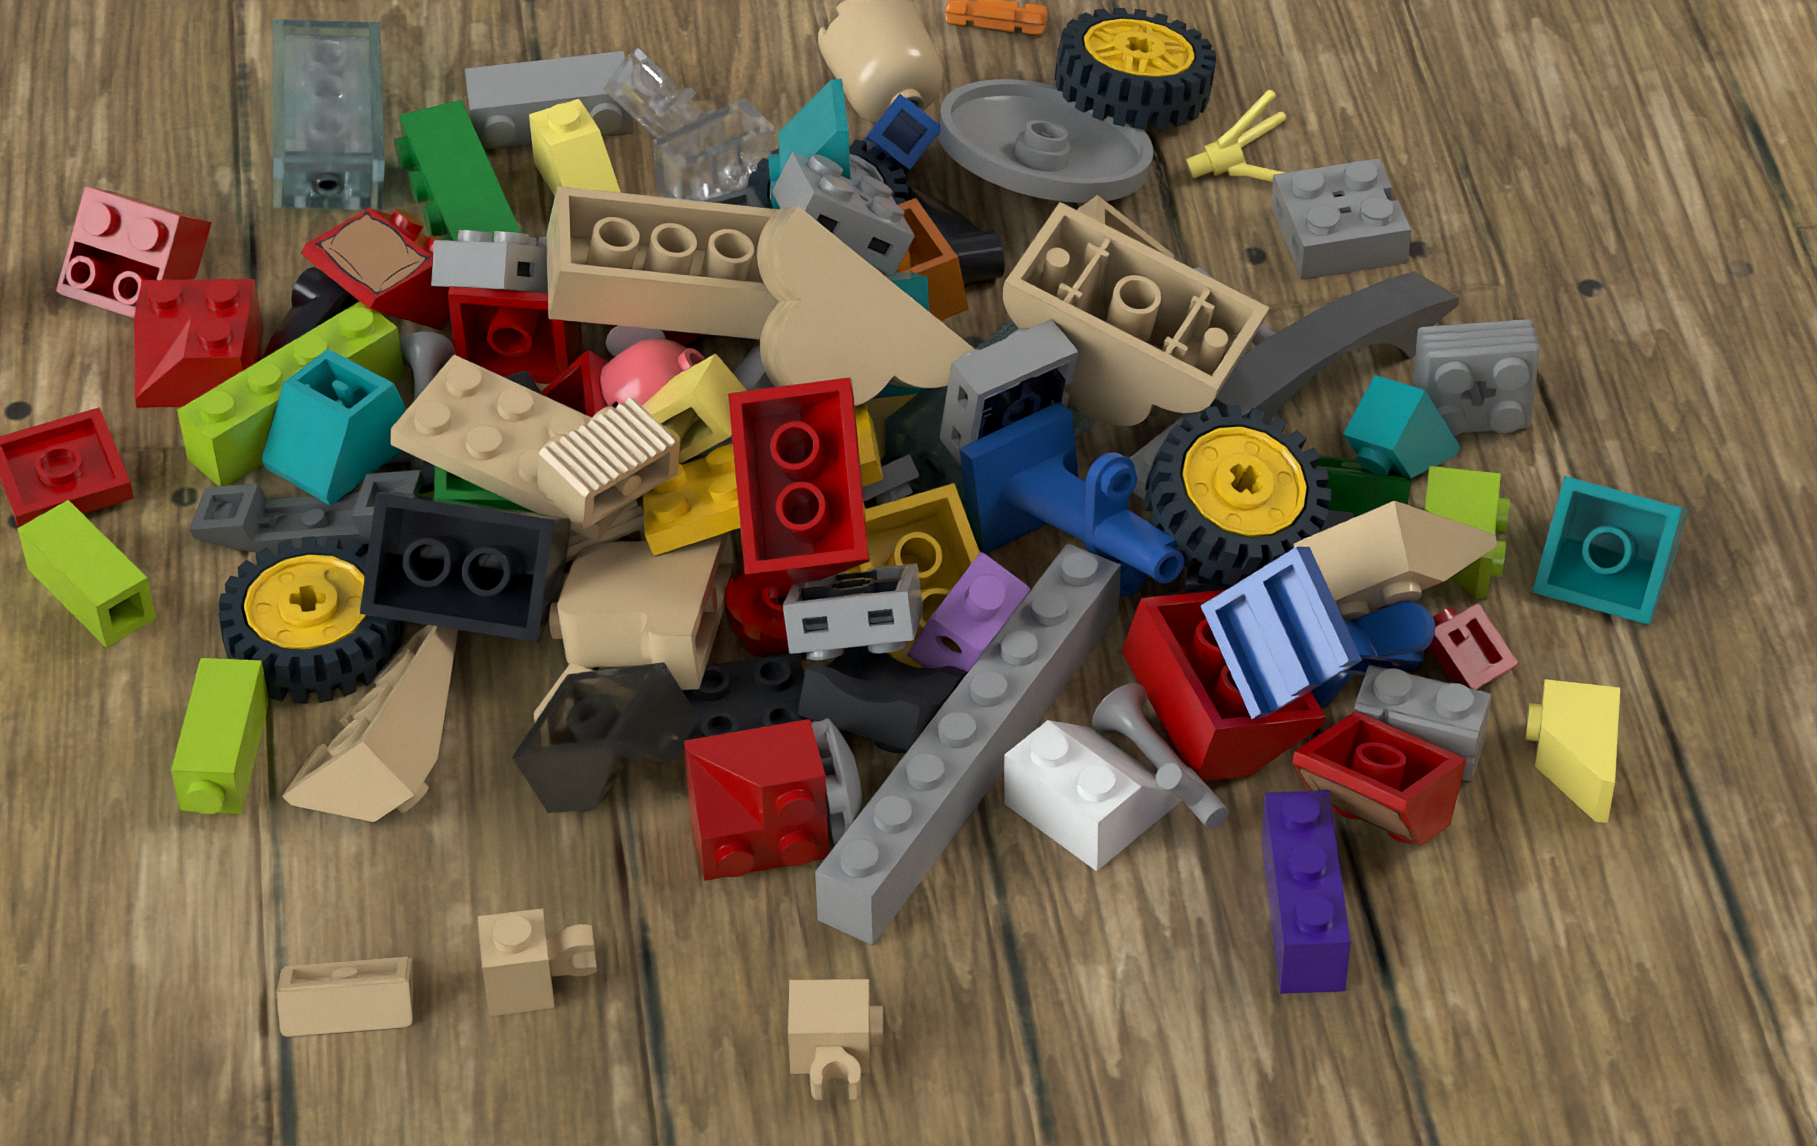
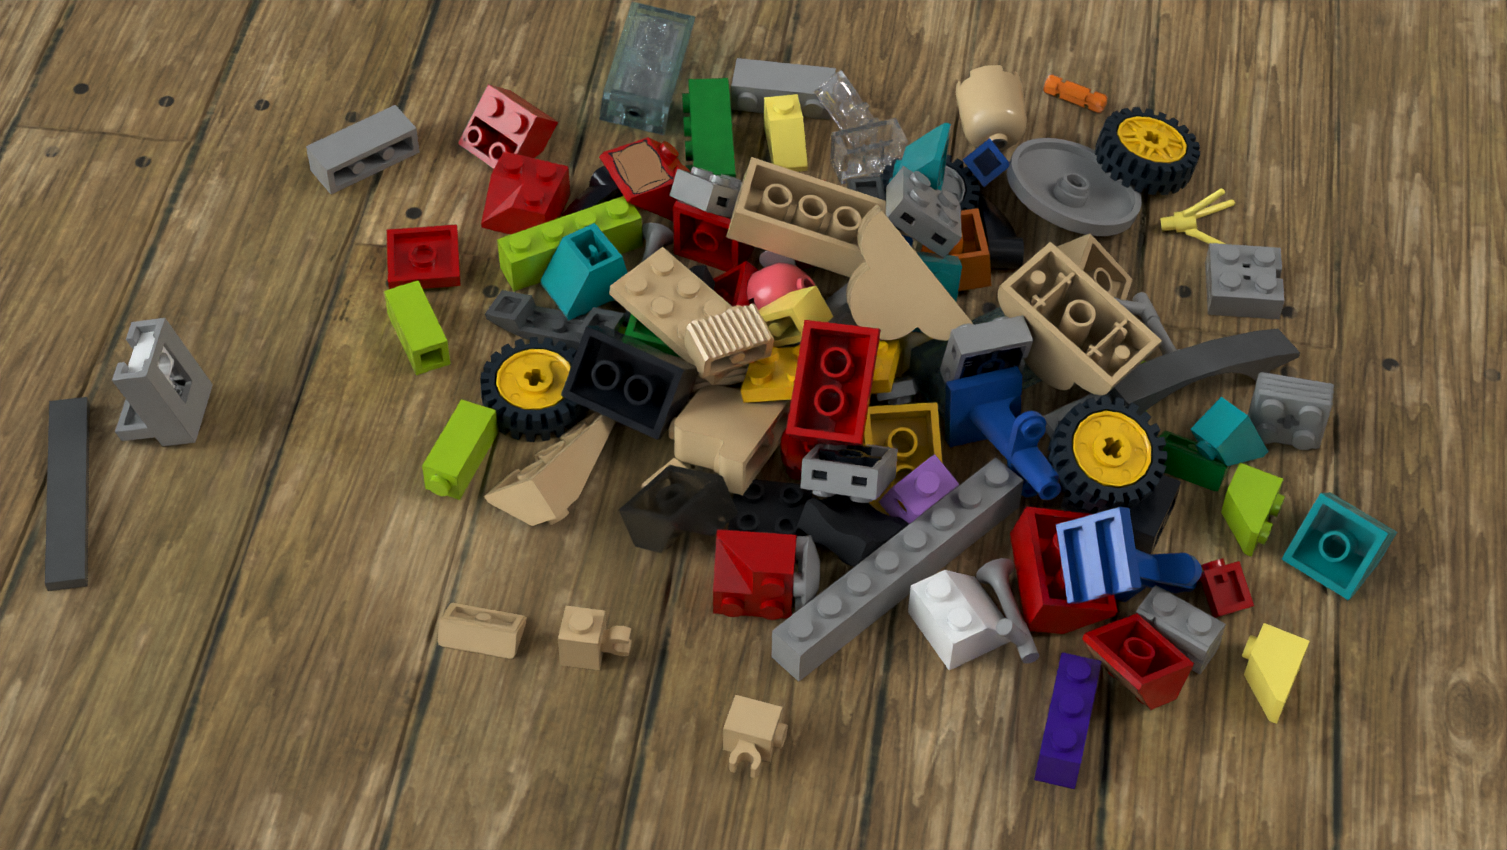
camera: 15 degrees right, 5 degrees up
tan slope [1293,501,1498,621] -> none

